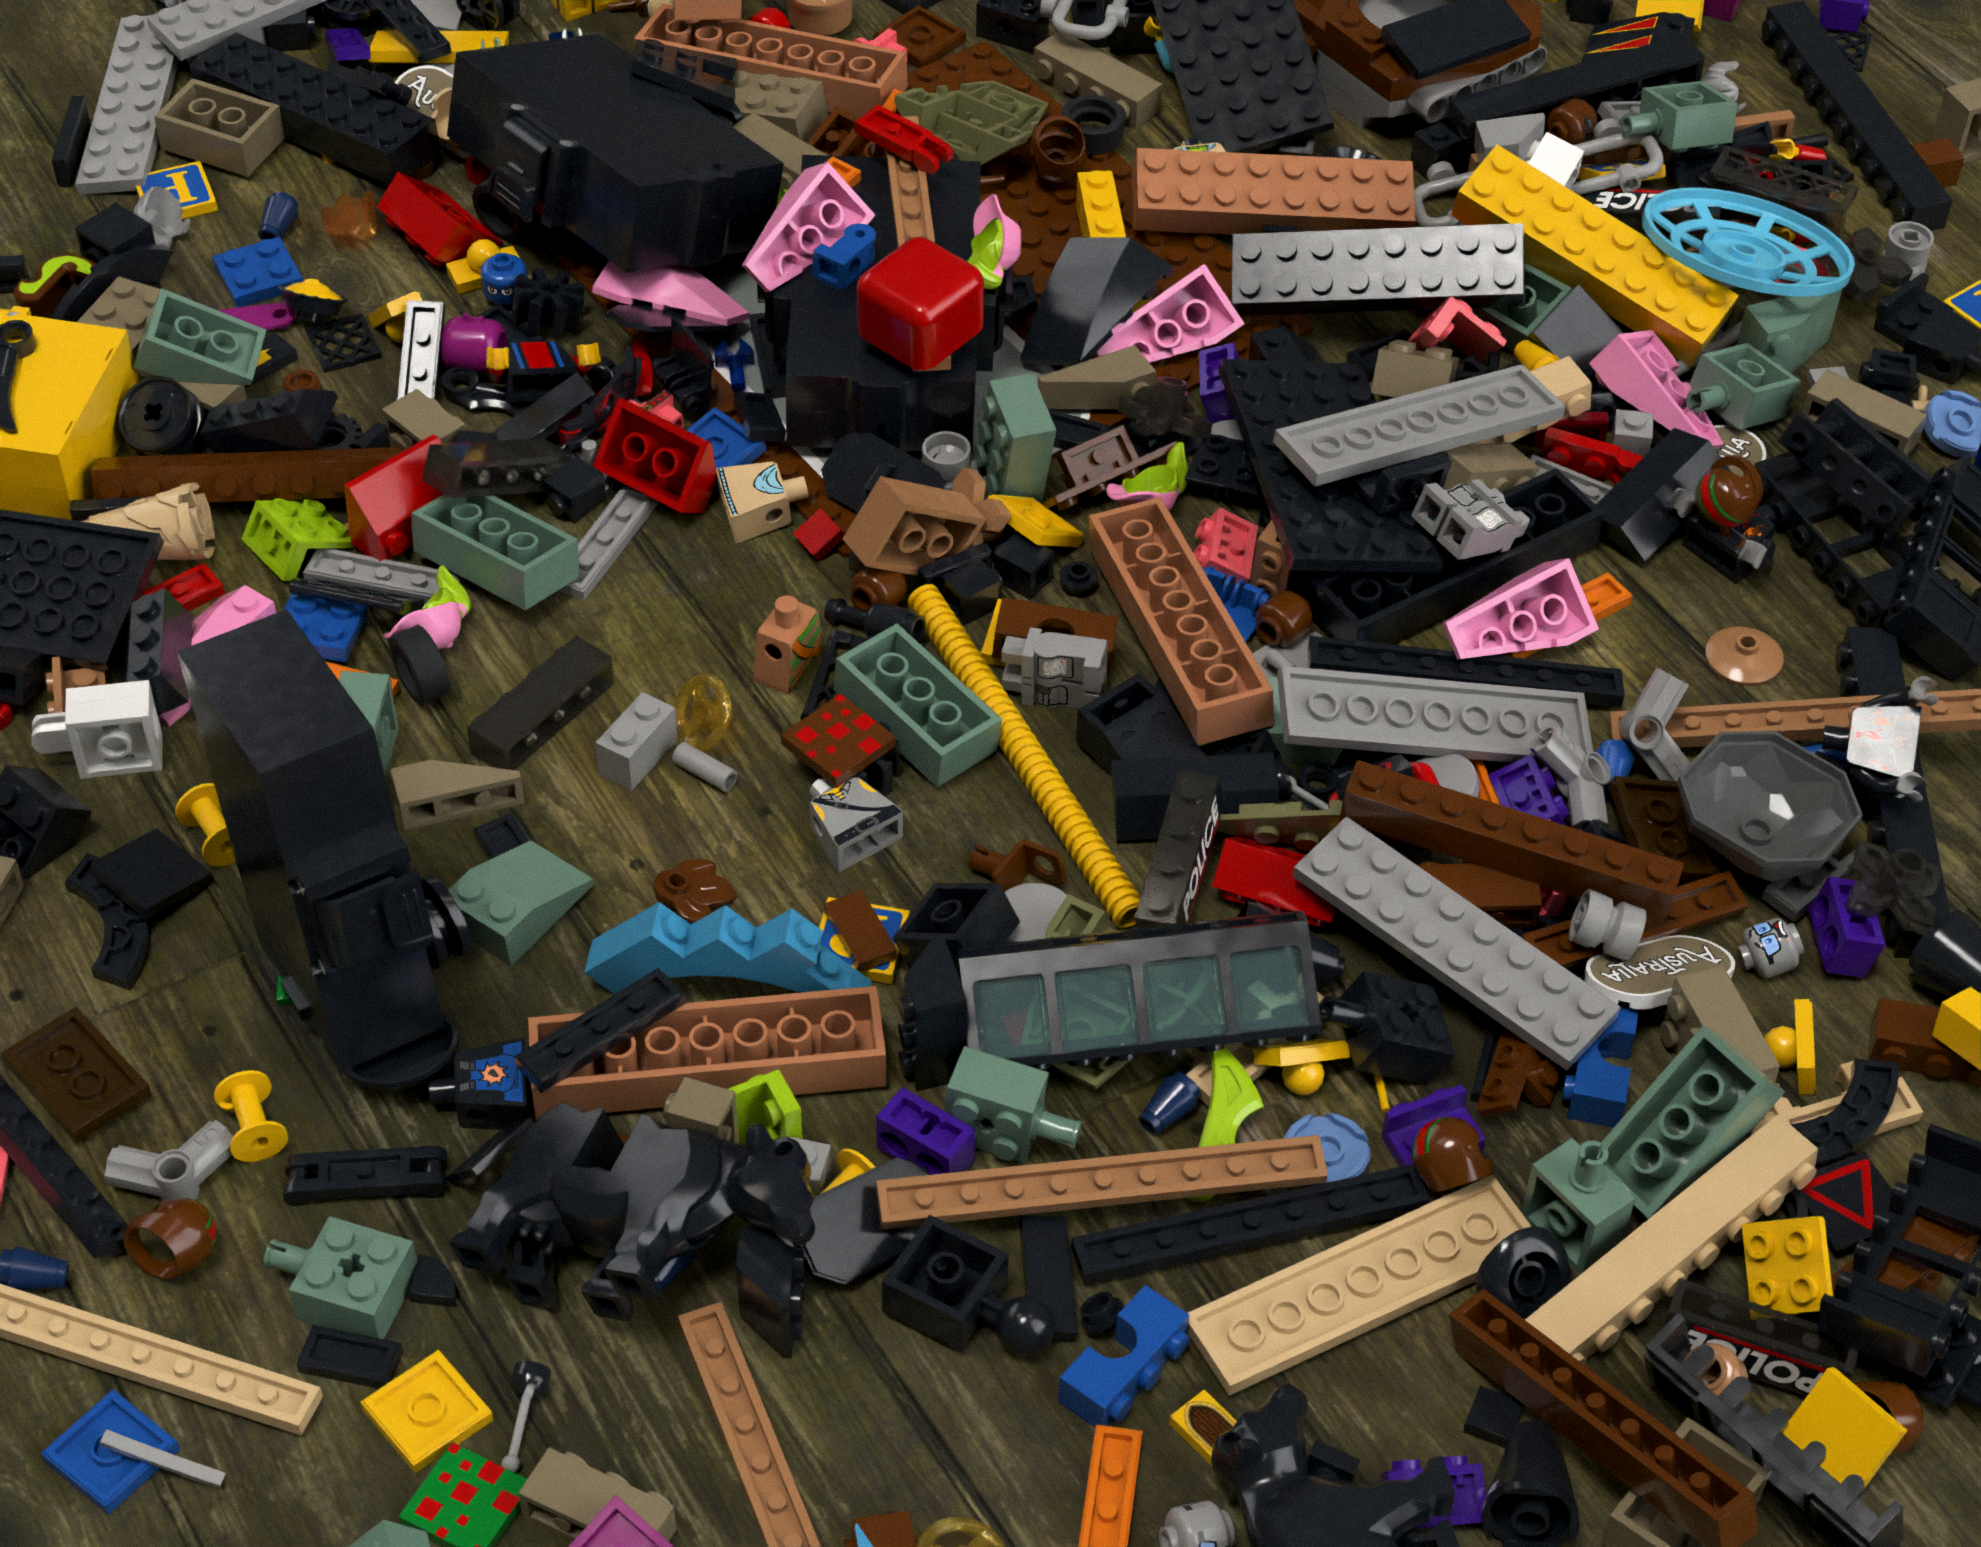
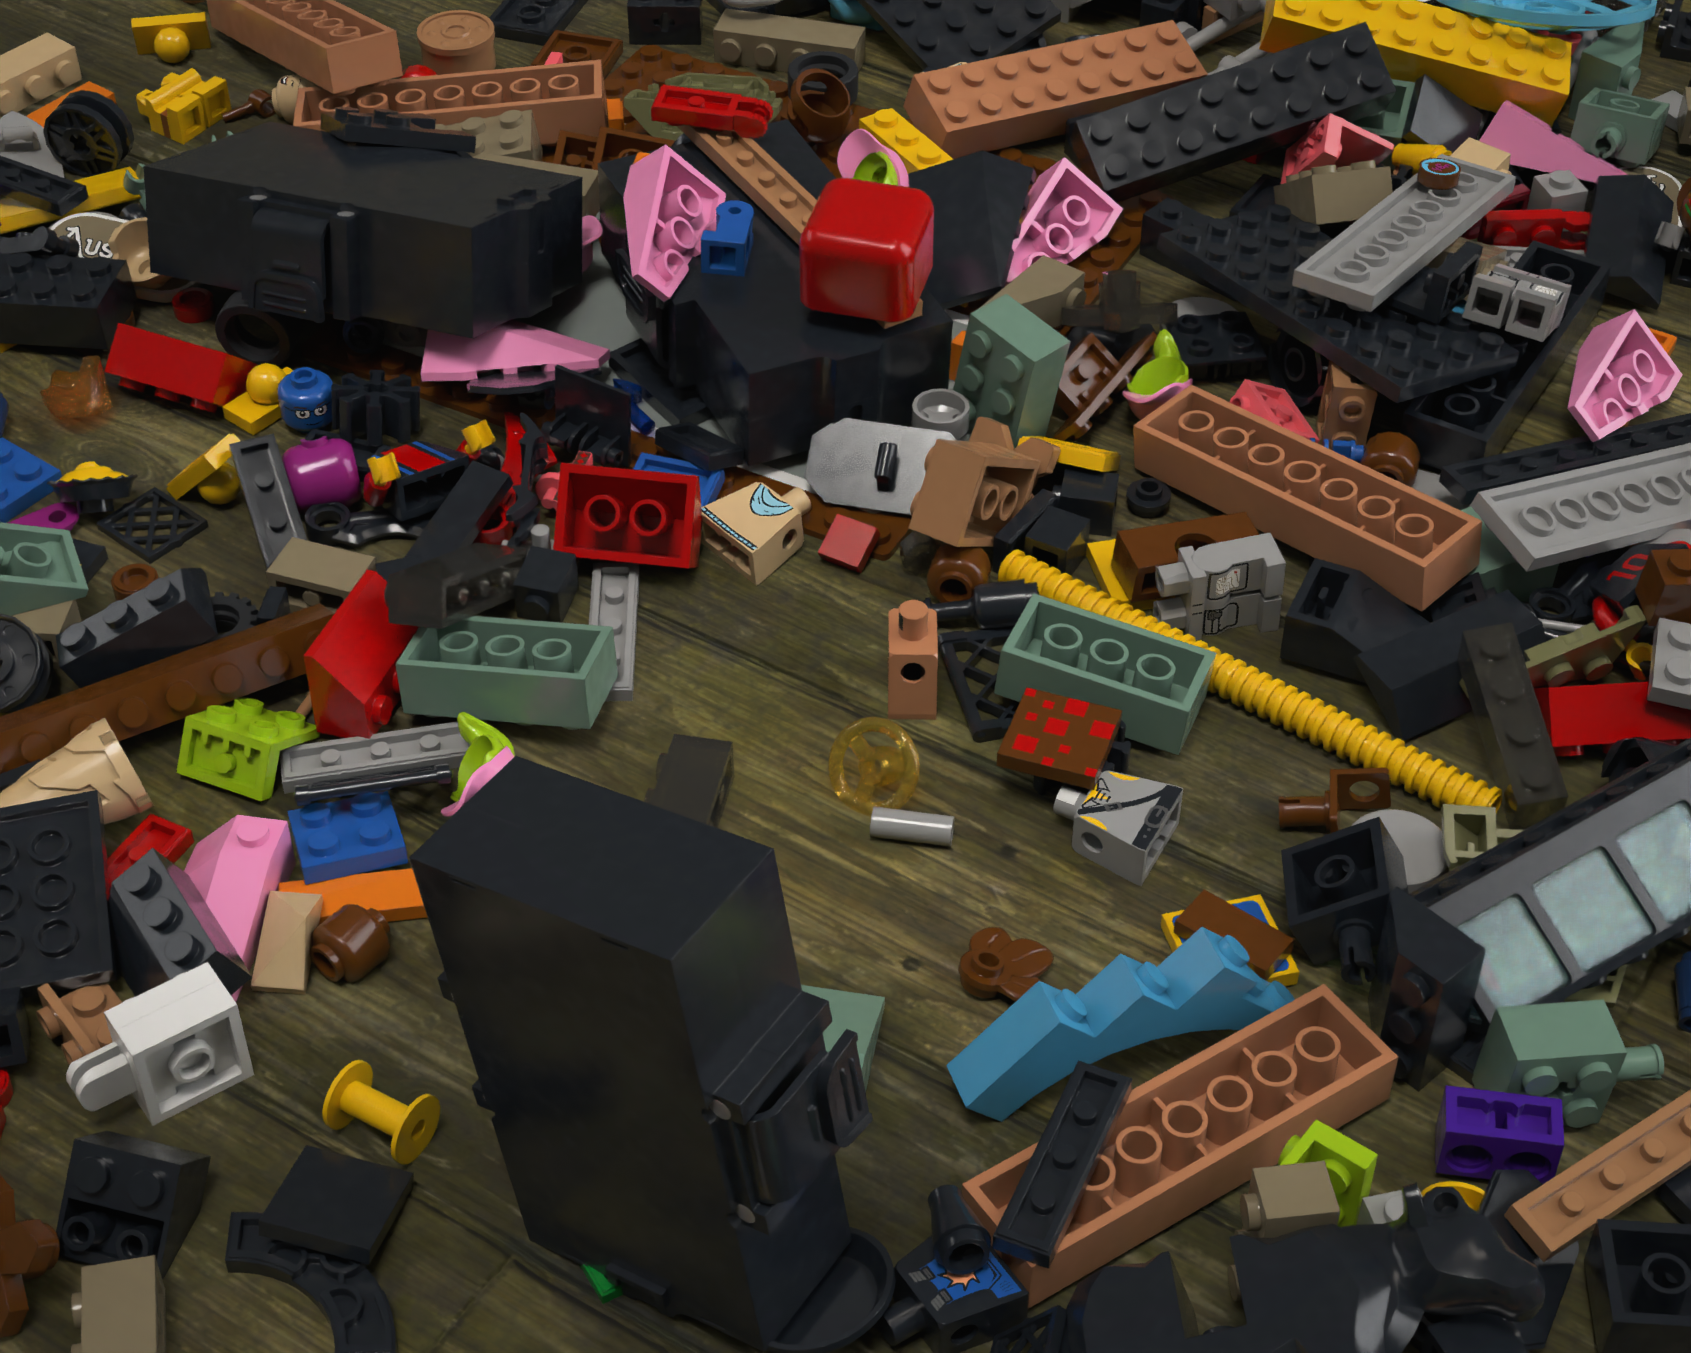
camera: 25 degrees left, 5 degrees down
light grey brick [595,692,678,791] -> none
dark purple brick [1199,342,1240,425] -> none
none -> black cone [927,1185,991,1275]
none -> reddish brown tile [1417,158,1461,190]

